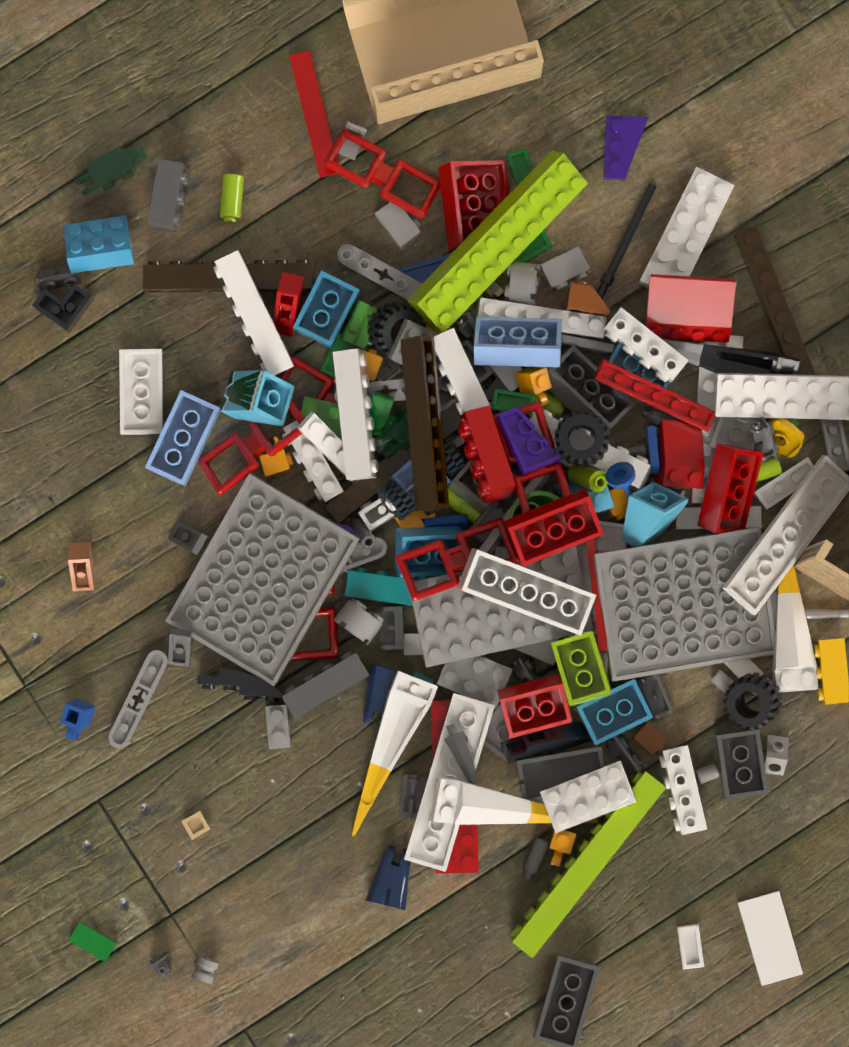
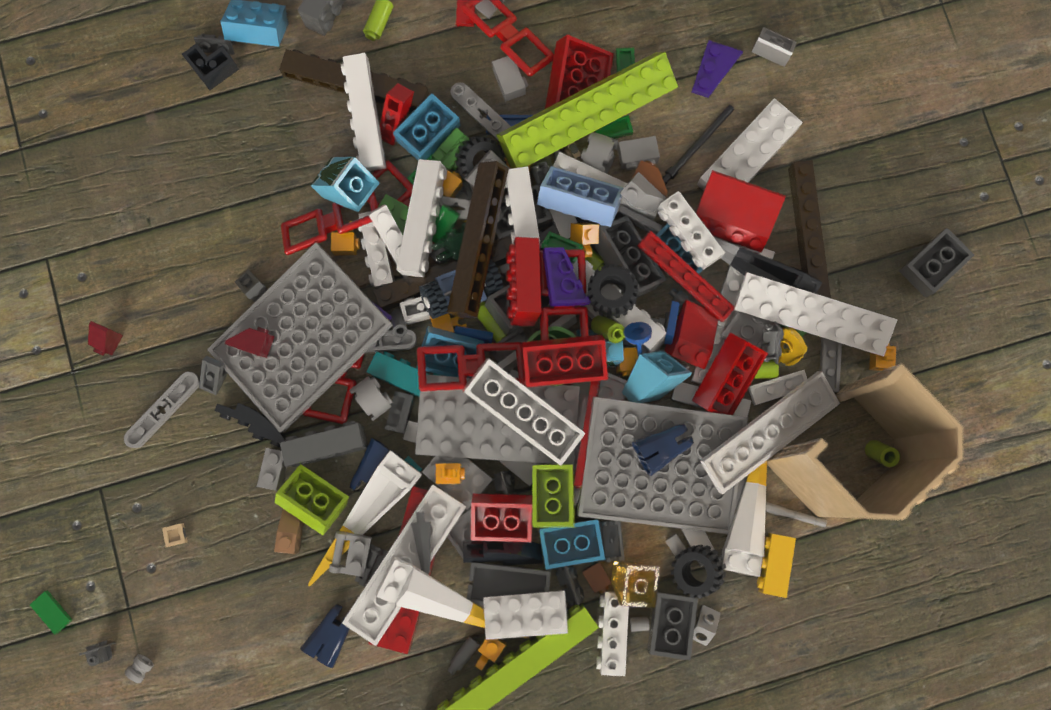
camera: 15 degrees right, 5 degrees down
blue brick [60,699,96,740] -> none
nougat slope [68,542,94,591] -> none
white plate [119,349,163,435] -> none
light blue brick [145,390,221,487] -> none
none -> dark red slope [88,321,123,356]
none -> dark red slope [225,327,275,358]
none -> medium nougat slope [274,509,303,554]
none -> lime brick [275,464,349,535]
none -> light grey plate [329,531,372,577]
none -> light orange brick [436,463,465,484]
none -> clear yellow slope [611,561,660,608]
none -> light grey slope [620,172,667,212]
none -> dark blue piece [632,424,694,476]
none -> light grey slope [752,27,797,67]

